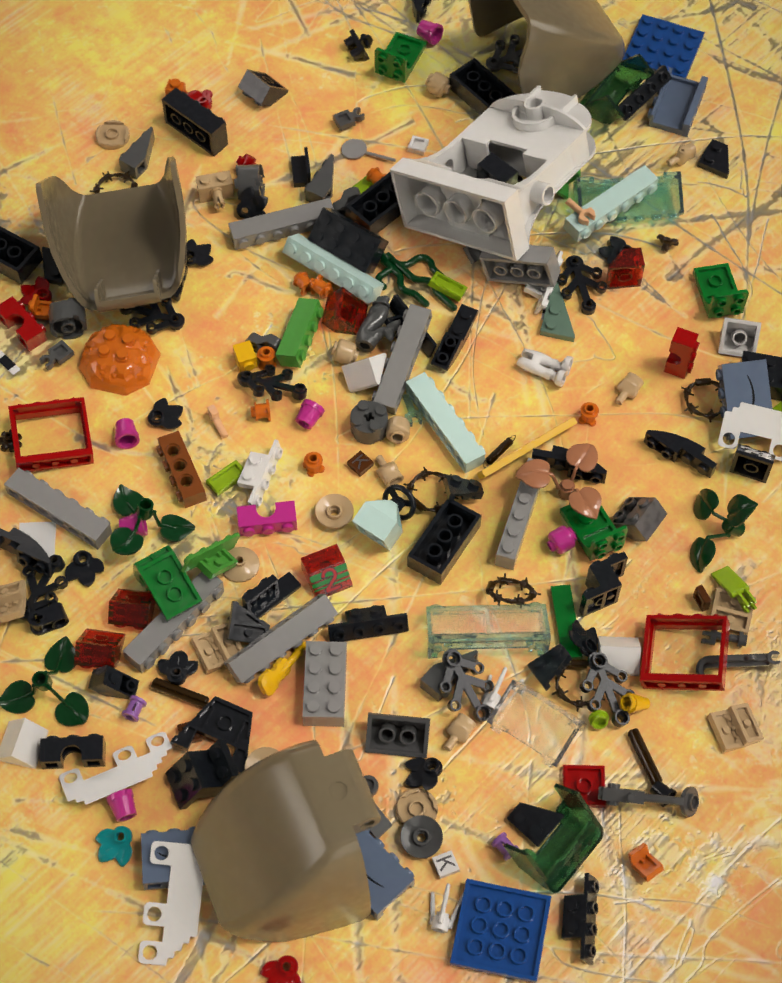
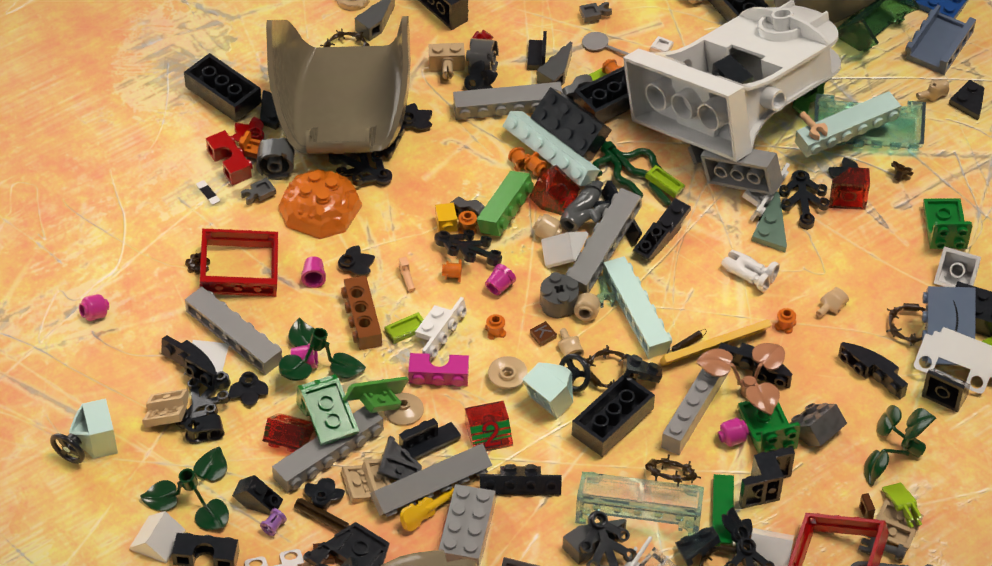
camera: 10 degrees right, 10 degrees down
clear red slope [74,628,125,669] -> none
black bracket [617,65,672,121] -> none
red arch [664,327,700,379] -> none

